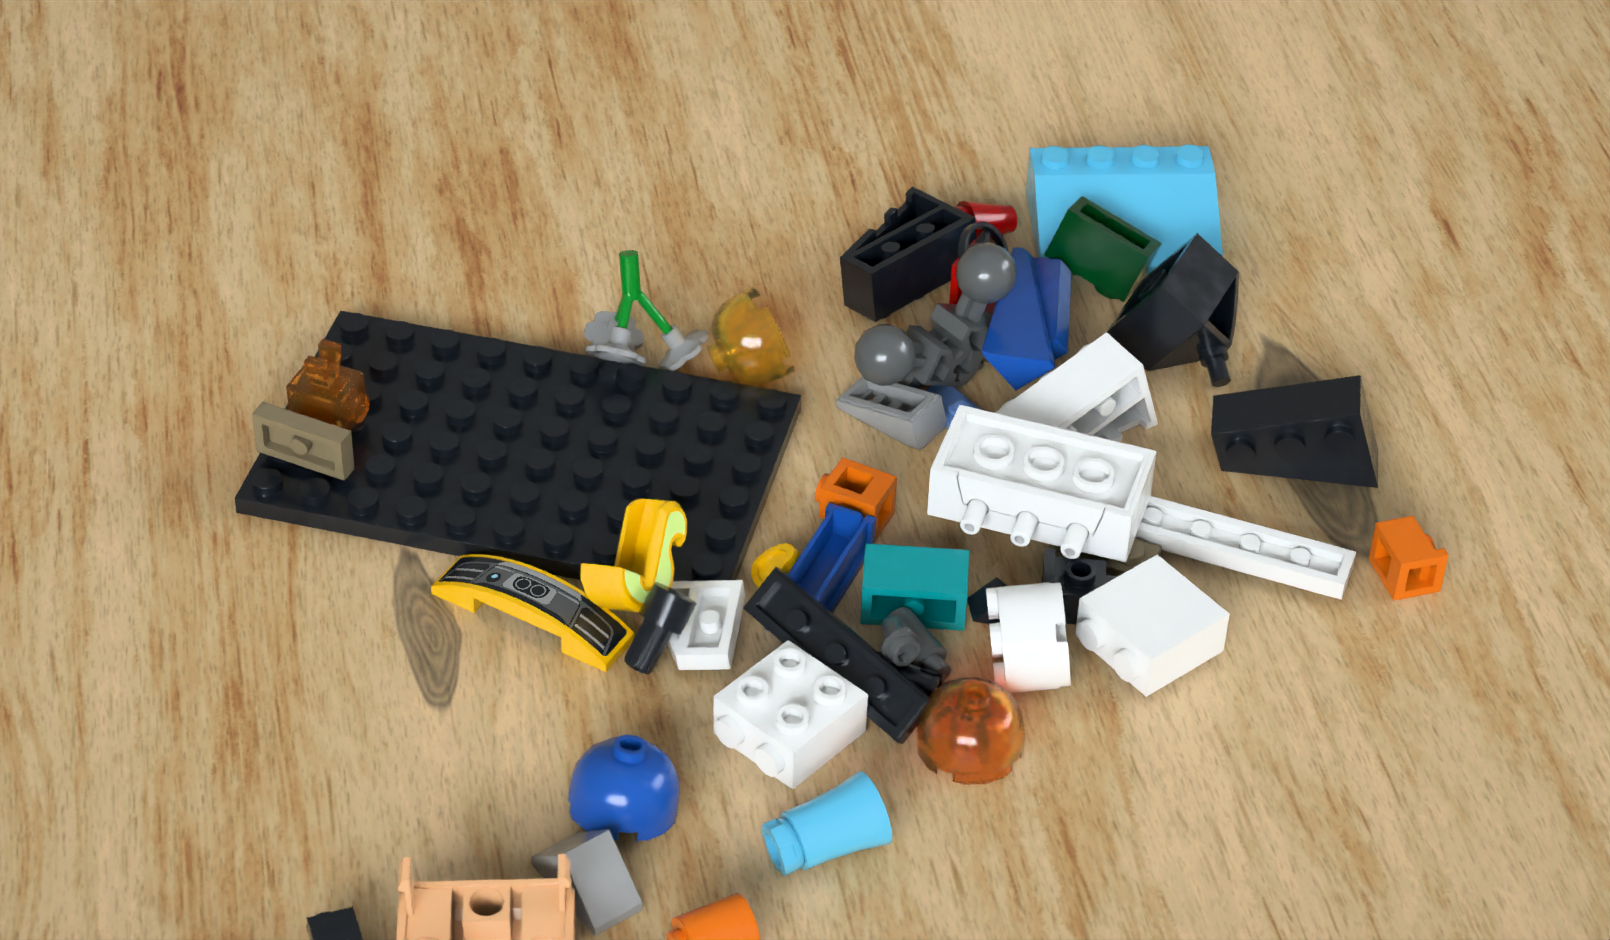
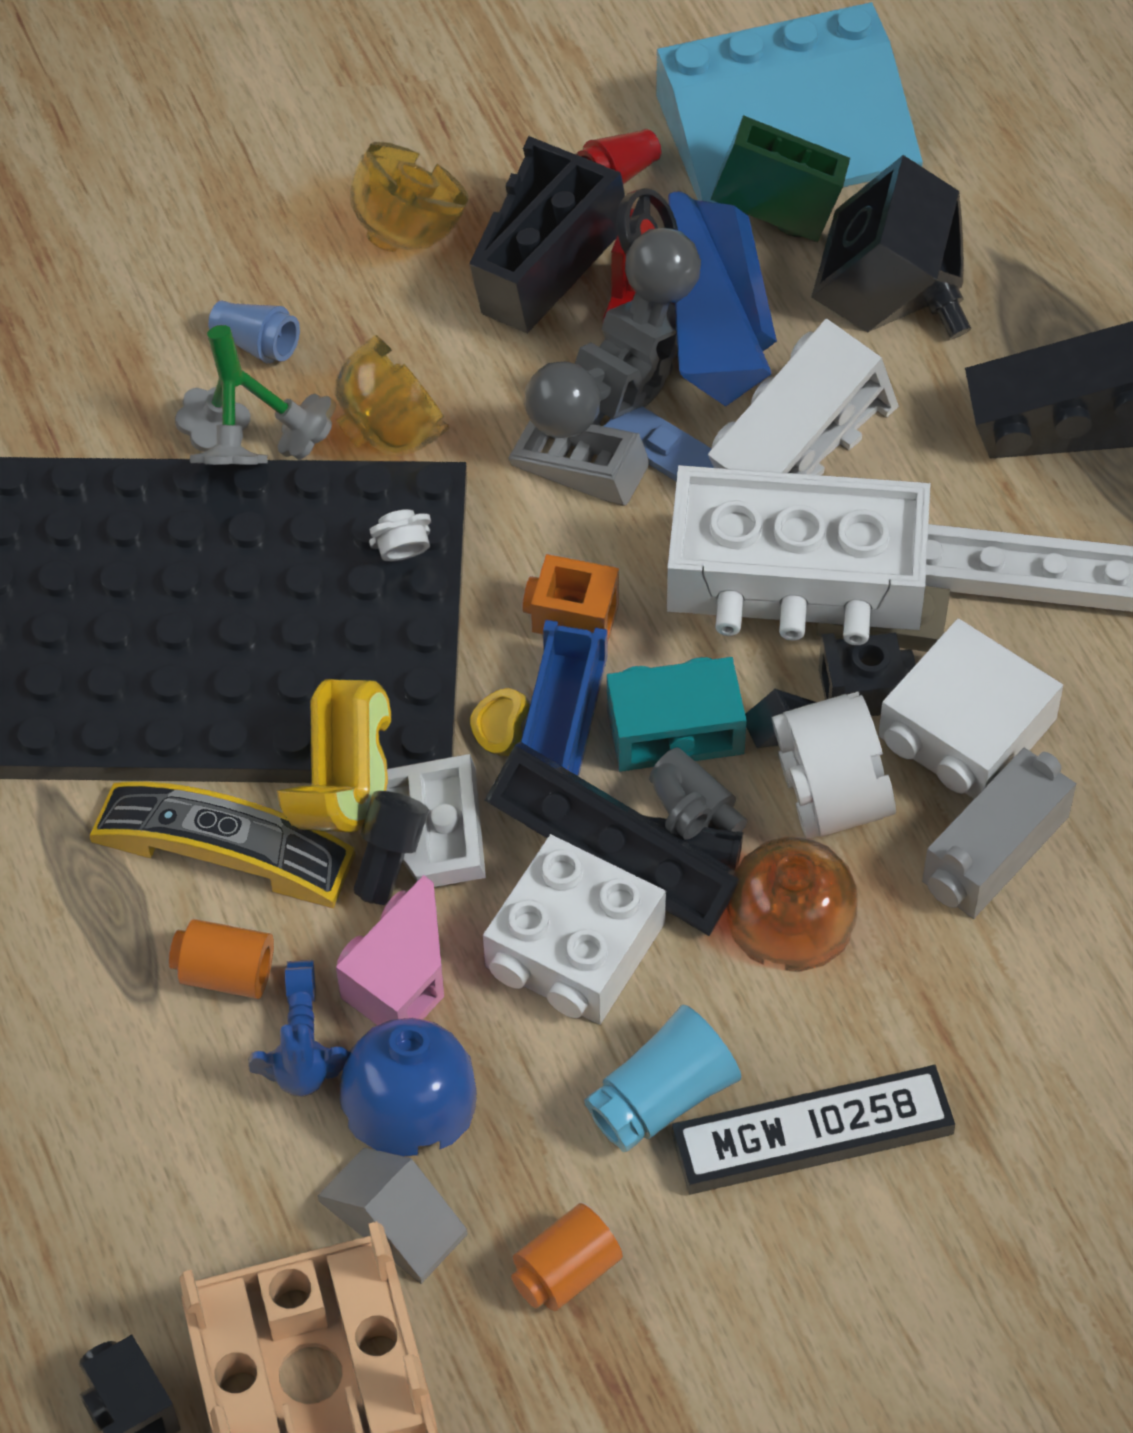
camera: 10 degrees left, 15 degrees up
none -> orange brick [169,919,274,999]
none -> medium blue cone [208,300,300,363]
none -> blue piece [248,960,349,1097]
none -> bright pink slope [336,875,444,1025]
none -> clear yellow cylinder [350,142,469,252]
none -> white plate [369,509,431,561]
none -> tile [672,1064,956,1195]
none -> light grey brick [922,747,1076,919]

